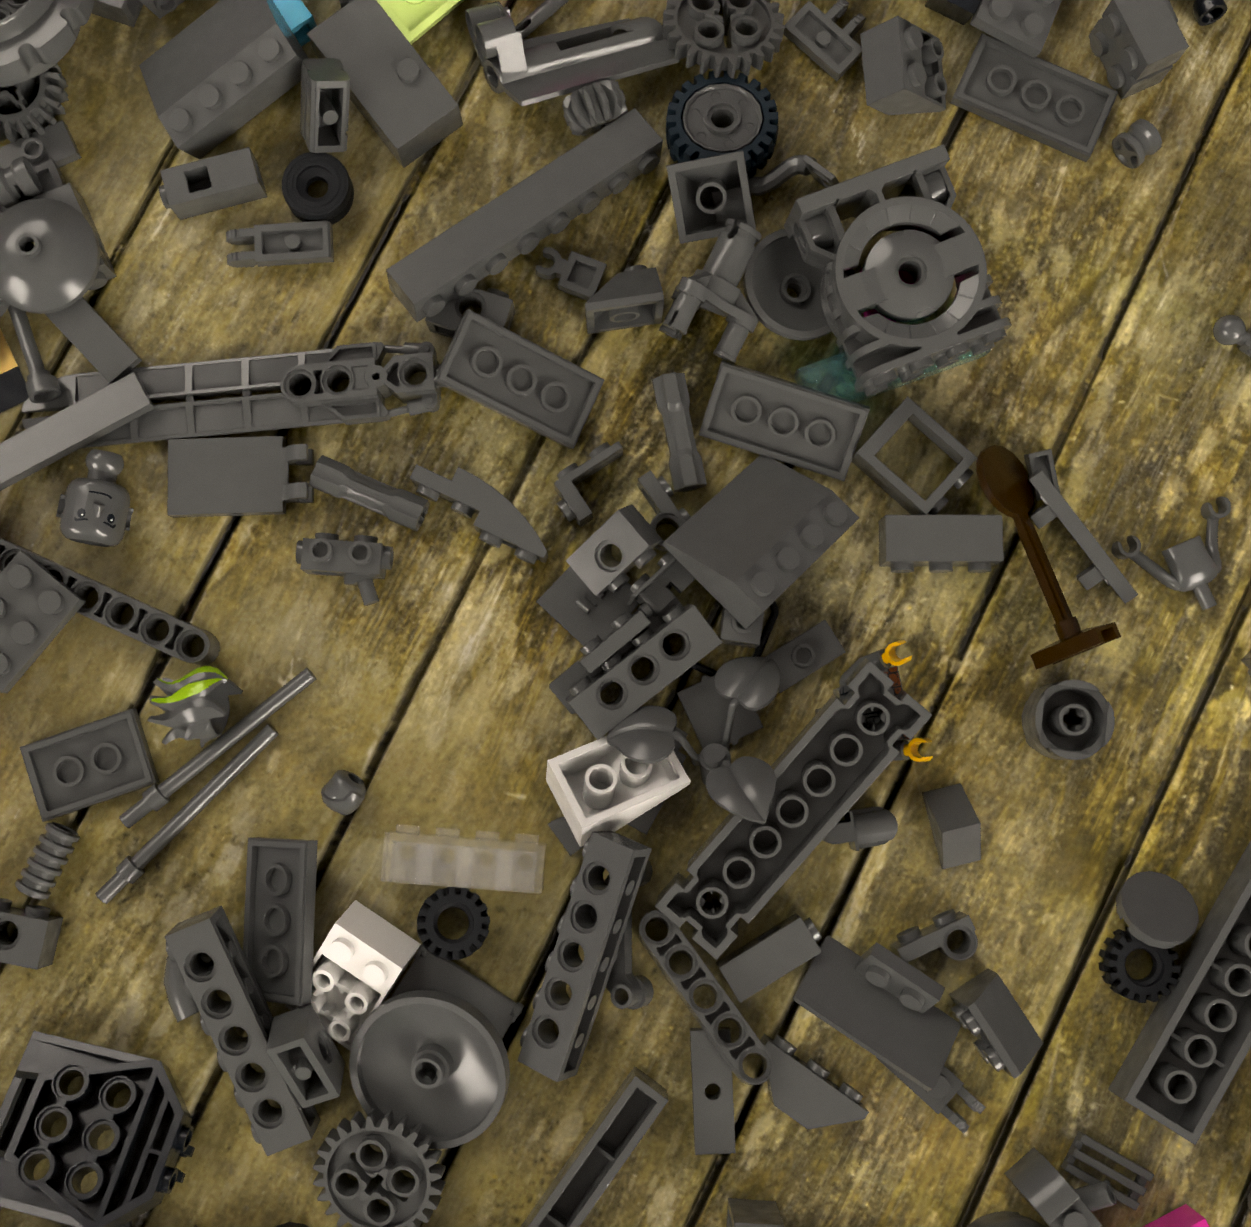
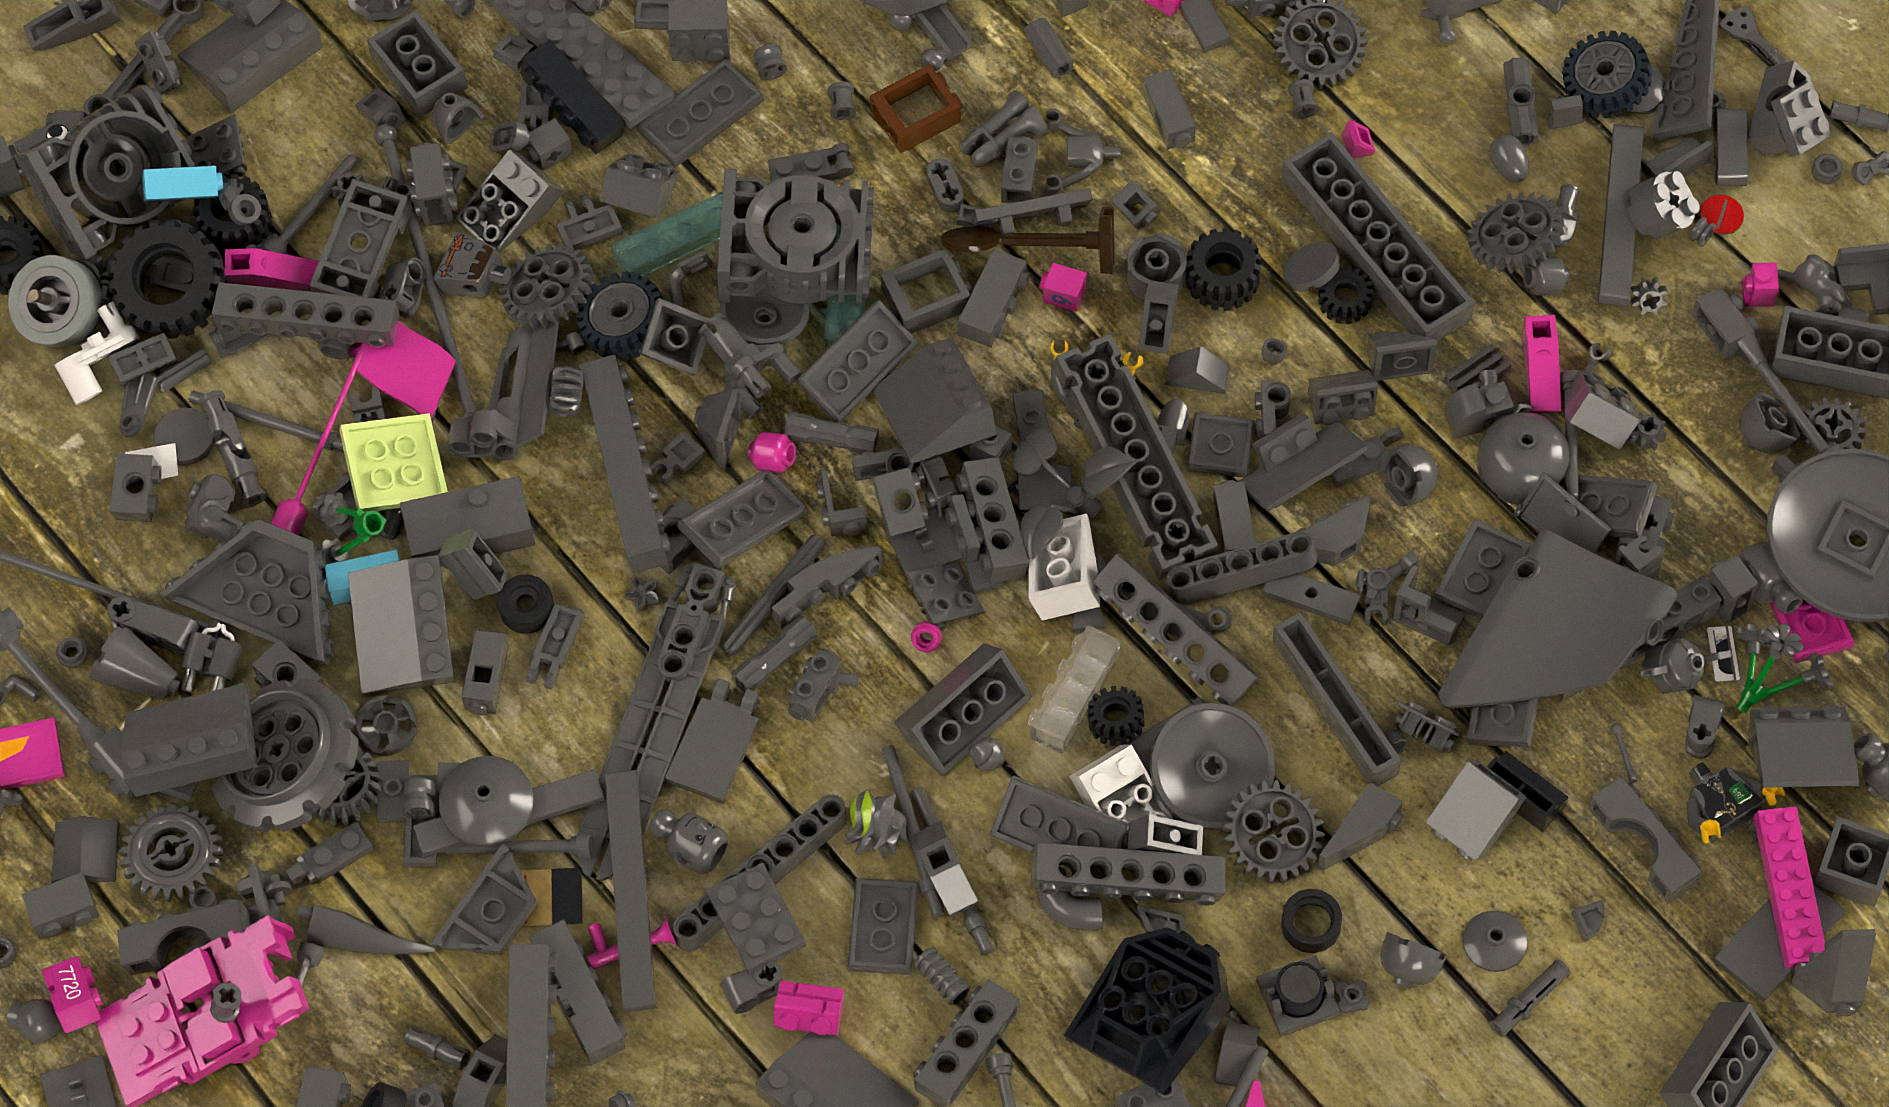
camera: 60 degrees left, 20 degrees down
none -> dark grey piece [354,695,418,755]
none -> dark grey hand [555,332,586,355]
none -> clear light blue piece [610,192,723,276]
none -> dark grey plant [623,577,660,612]
none -> dark grey axle [722,534,825,656]
none -> dark pink head [748,432,796,473]
none -> dark grey plate [768,143,854,182]
none -> dark grey bush [828,82,856,120]
none -> reddish brown window [870,64,963,154]
none -> dark grey slope [894,643,1033,776]
none -> dark grey hinge [906,562,985,631]
none -> dark pink plate [911,622,942,652]
none -> dark grey slope [913,821,979,916]
none -> dark grey beam [926,158,964,212]
none -> dark grey piece [959,90,1048,167]
none -> dark grey brick [1001,136,1038,203]
none -> dark pink brick [1039,263,1087,312]
none -> dark grey brick [1111,180,1159,230]
none -> dark grey piece [1137,905,1186,933]
none -> dark grey brick [1138,280,1179,354]
none -> black tyre [1186,228,1261,311]
none -> dark grey tile [1187,412,1255,478]
none -> dark grey hinge [1261,338,1287,365]
none -> dark grey piece [1356,551,1420,625]
none -> dark grey slope [1367,331,1437,381]
none -> dark grey cylinder [1380,444,1438,507]

